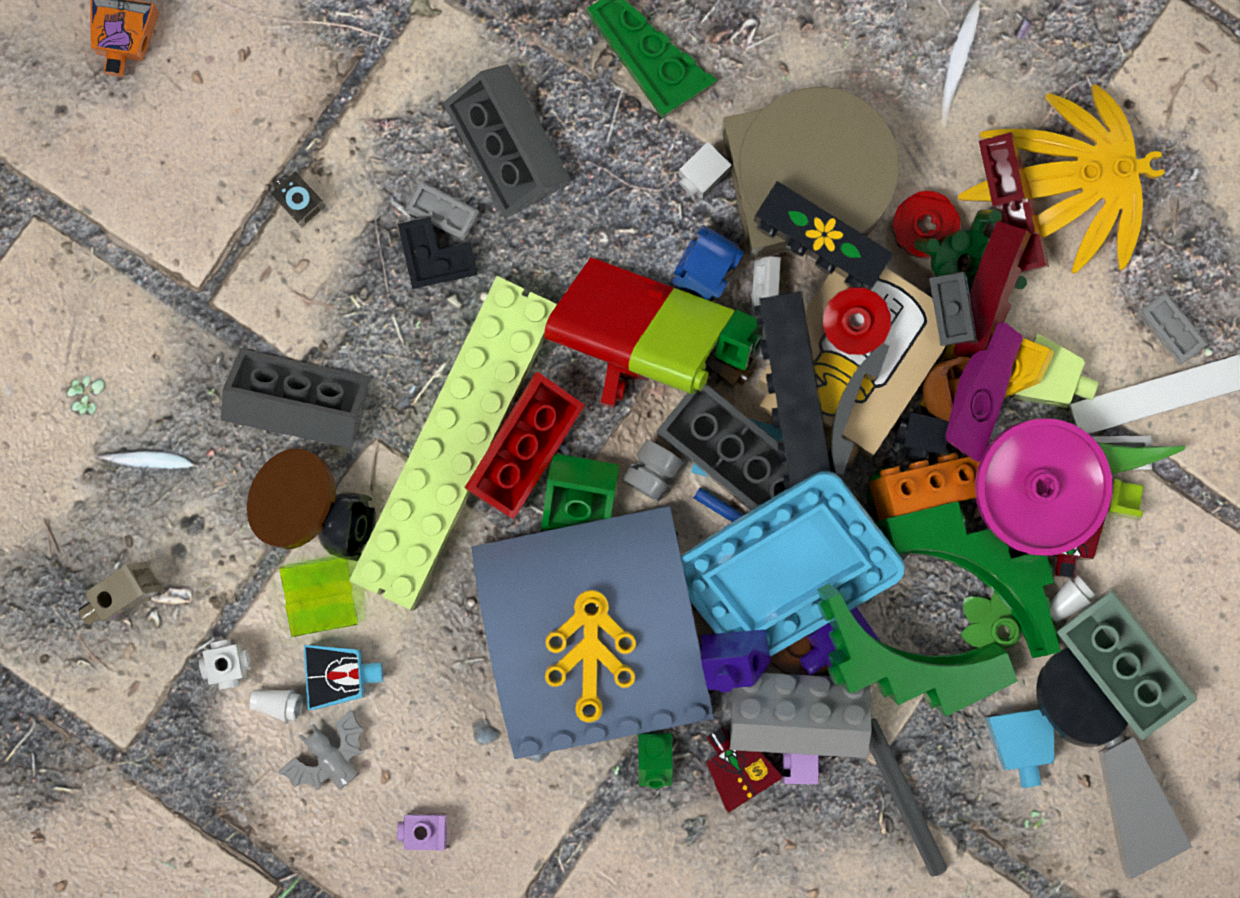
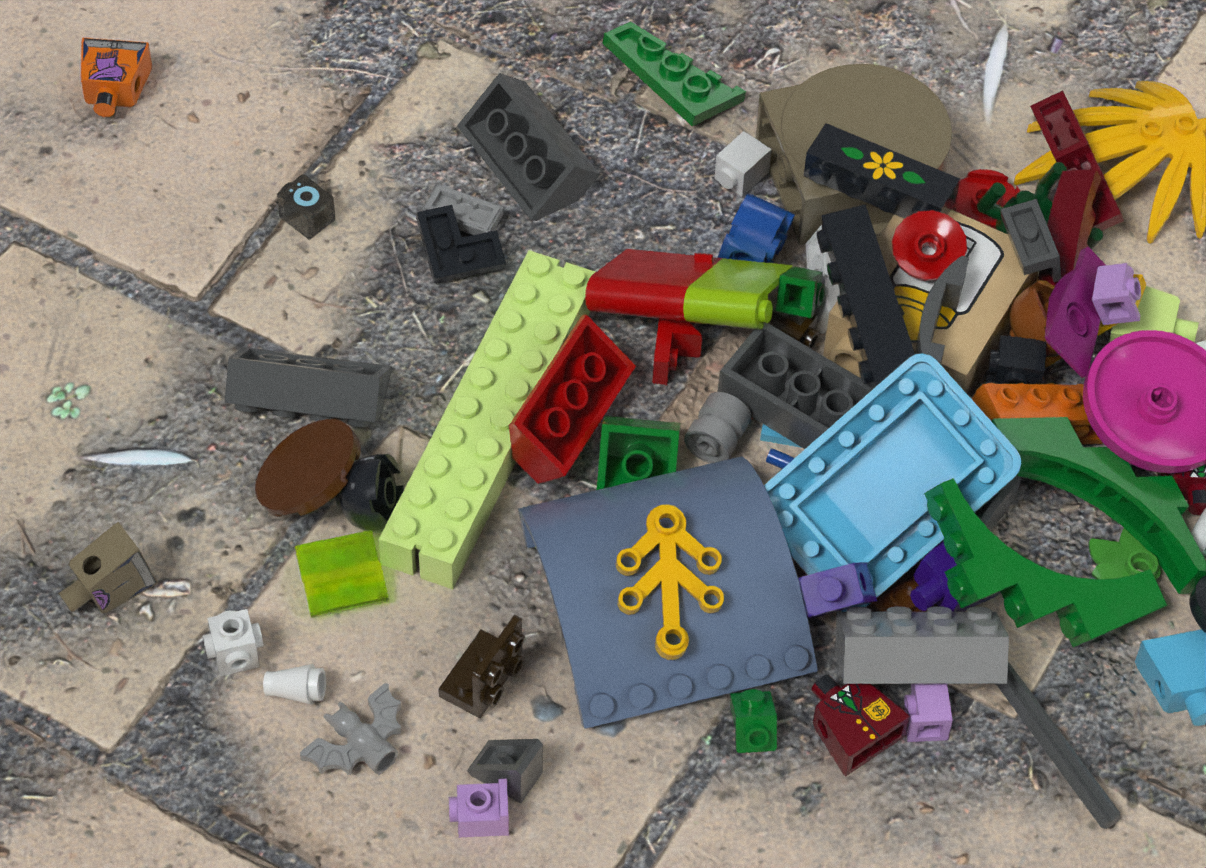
camera: 10 degrees left, 30 degrees down
torso [304,645,383,710] -> none
none -> dark brown bracket [438,615,525,718]
none -> dark grey slope [467,739,543,803]
none -> lavender brick [1092,263,1141,325]

